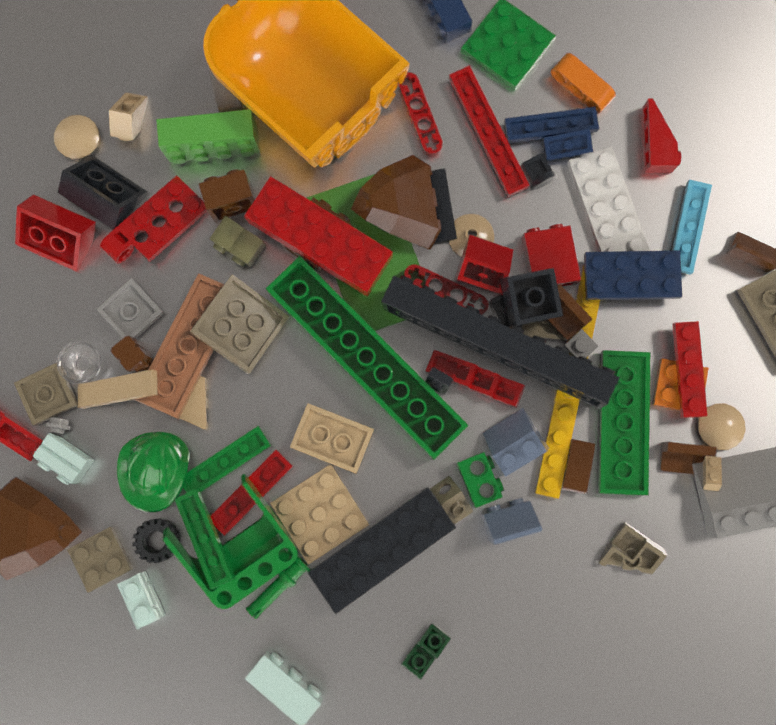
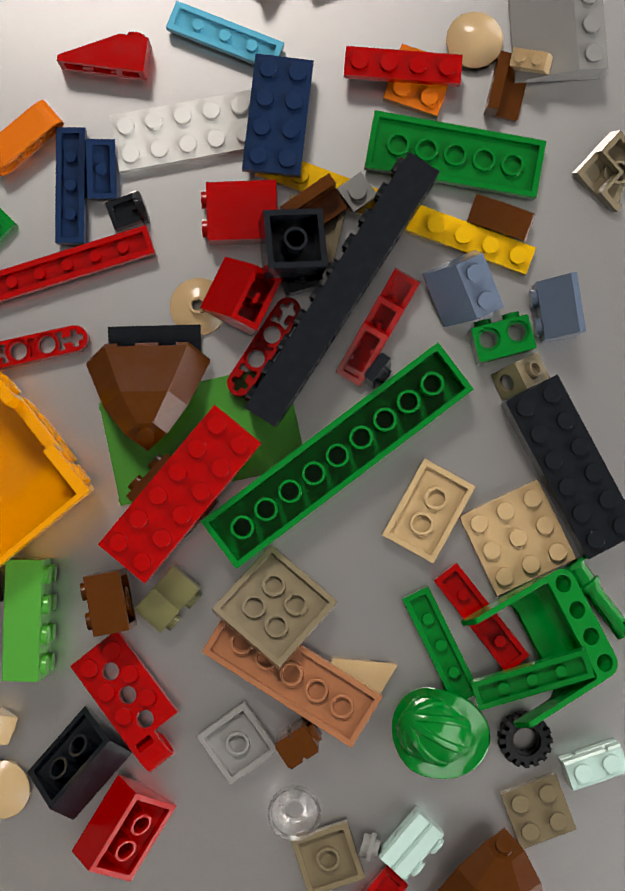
camera: 80 degrees left, 5 degrees up
tan tile [78,370,157,409] -> none

